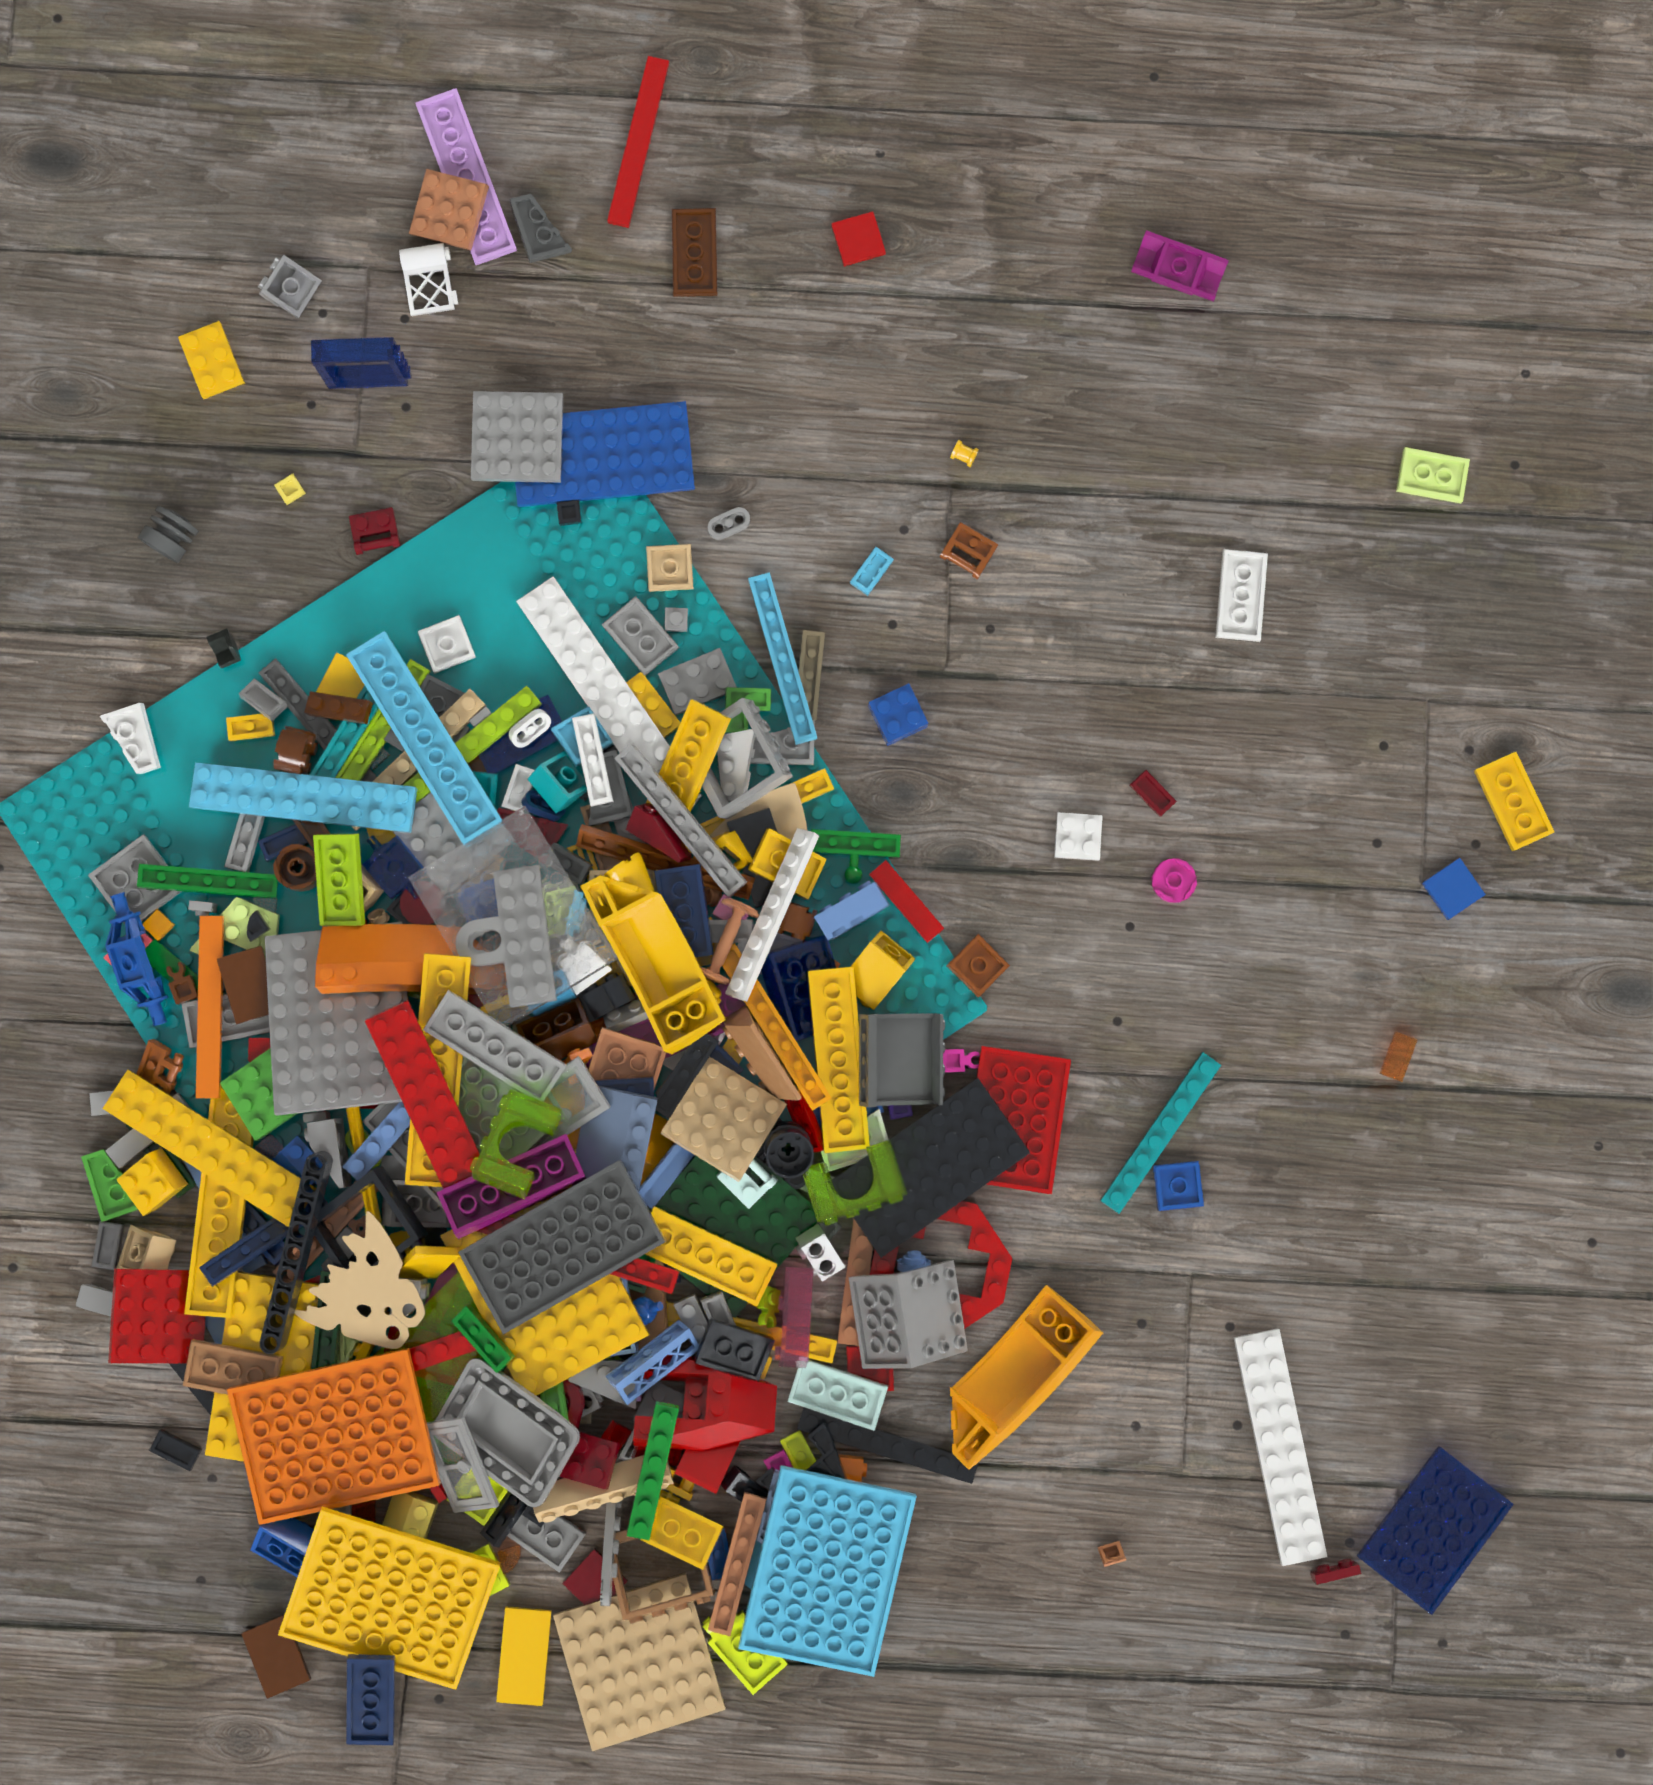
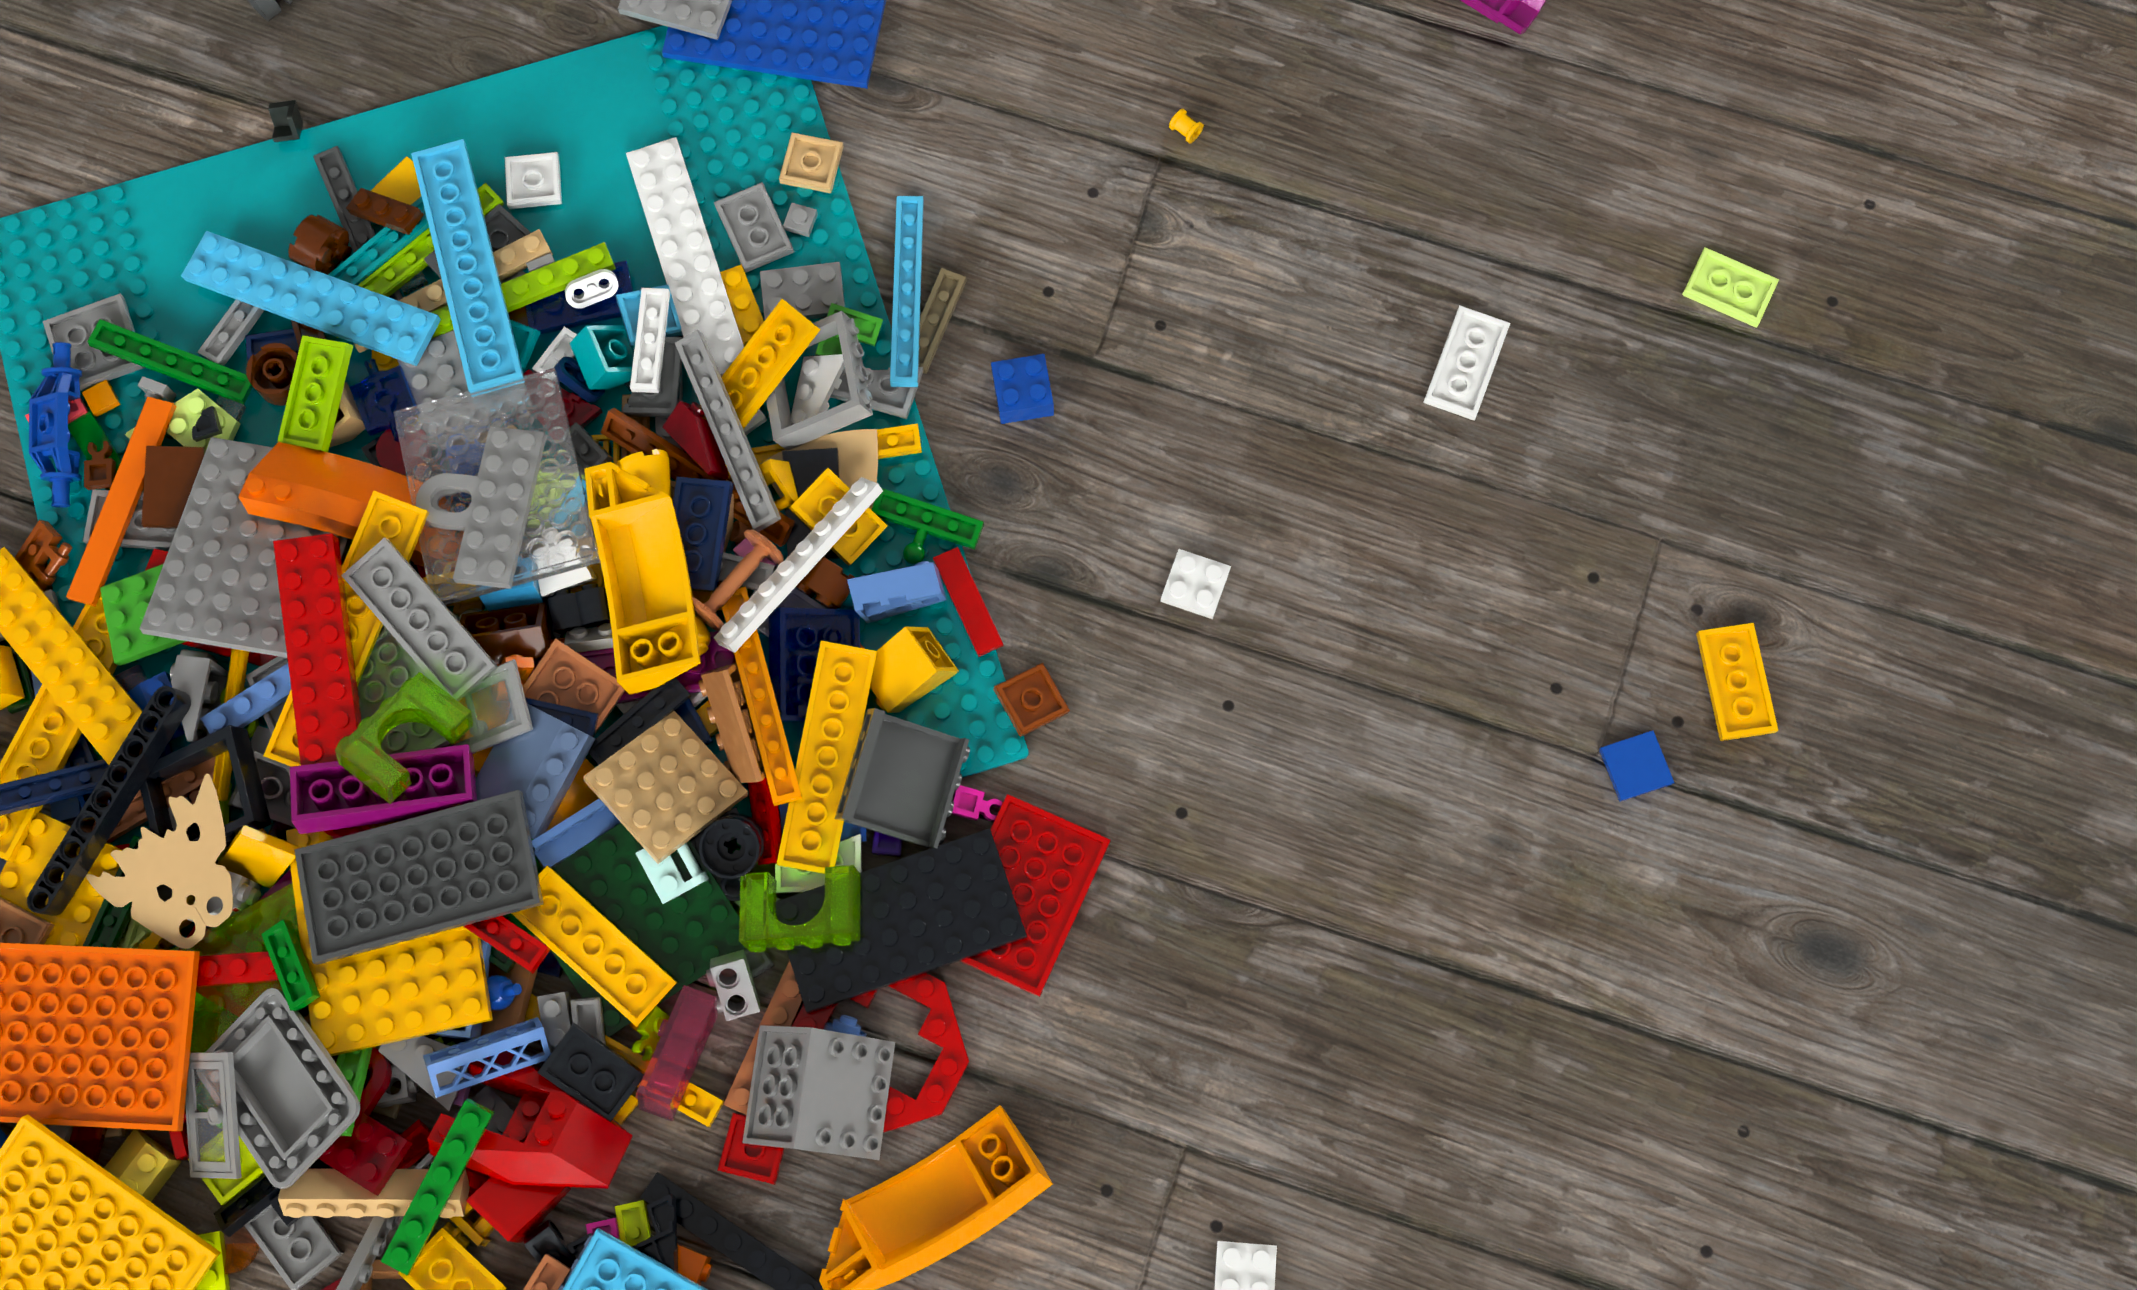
camera: 25 degrees right, 10 degrees down
white wing [100,703,161,774] -> none
yellow plate [226,714,275,741] -> none
light grey tile [238,678,288,721] -> none
dark red plate [349,507,401,555] -> none
tan plate [368,909,390,924] -> none
black tile [557,500,582,526] -> none
light grey plate [708,507,750,540] -> none
light aqua tile [787,1357,888,1431] -> none
medium azure plate [850,547,894,596] -> none
dark orange plate [940,522,998,580] -> none
teal plate [1100,1052,1221,1214] -> none
dark red tile [1129,770,1177,817] -> none
dark pink tile [1152,858,1197,903] -> none
blue tile [1153,1161,1204,1211] -> none
clear orange tile [1380,1032,1417,1082] -> none

